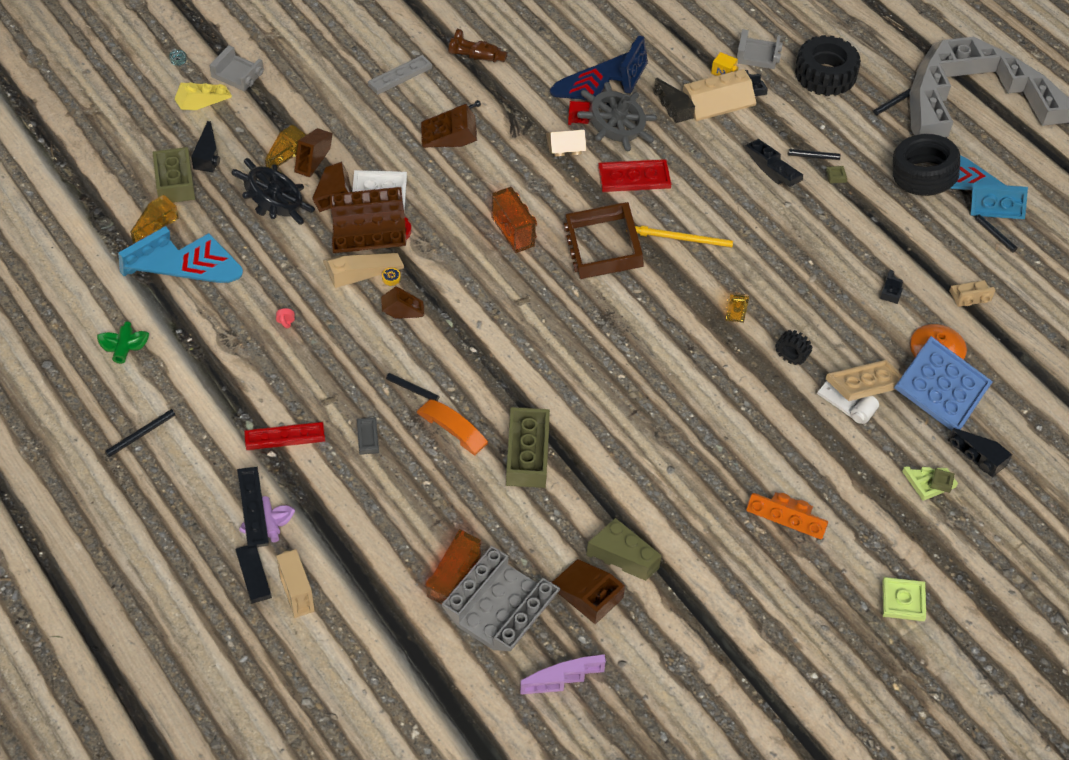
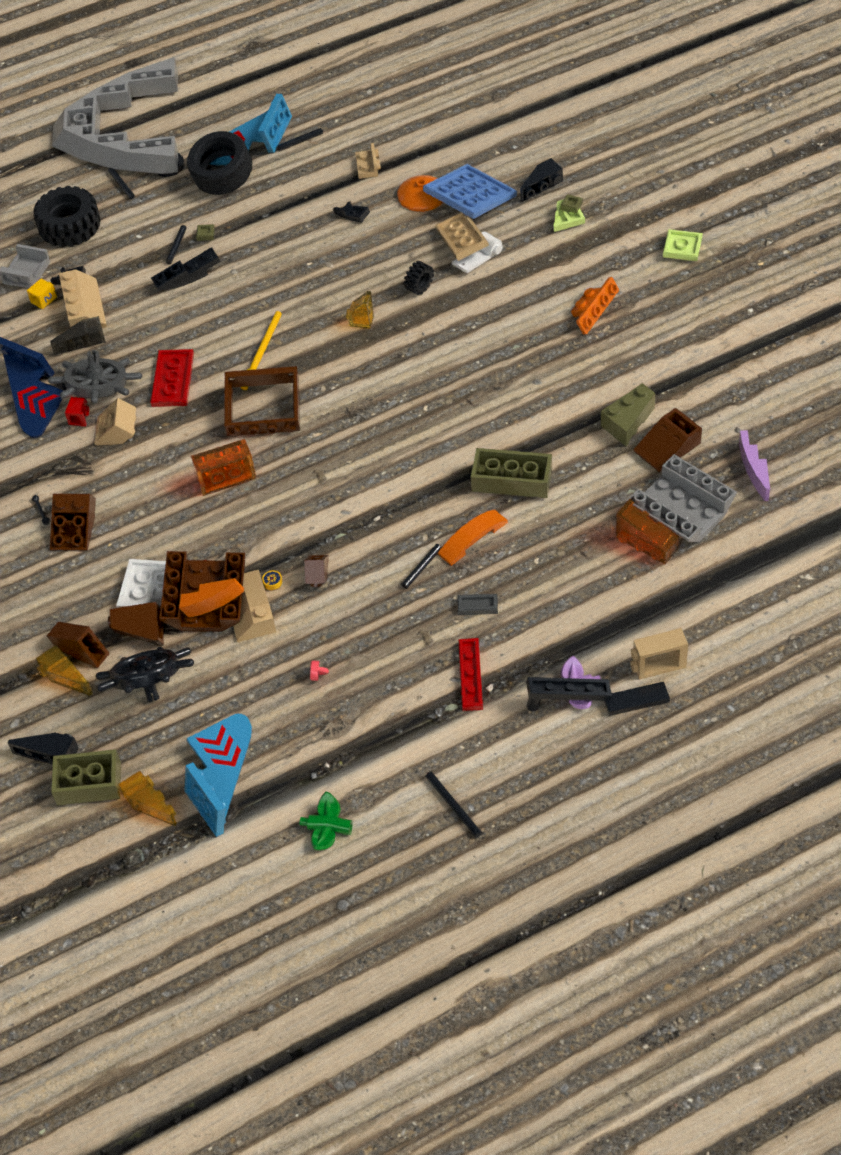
camera: 75 degrees left, 0 degrees up
none -> orange slope [179,578,244,618]

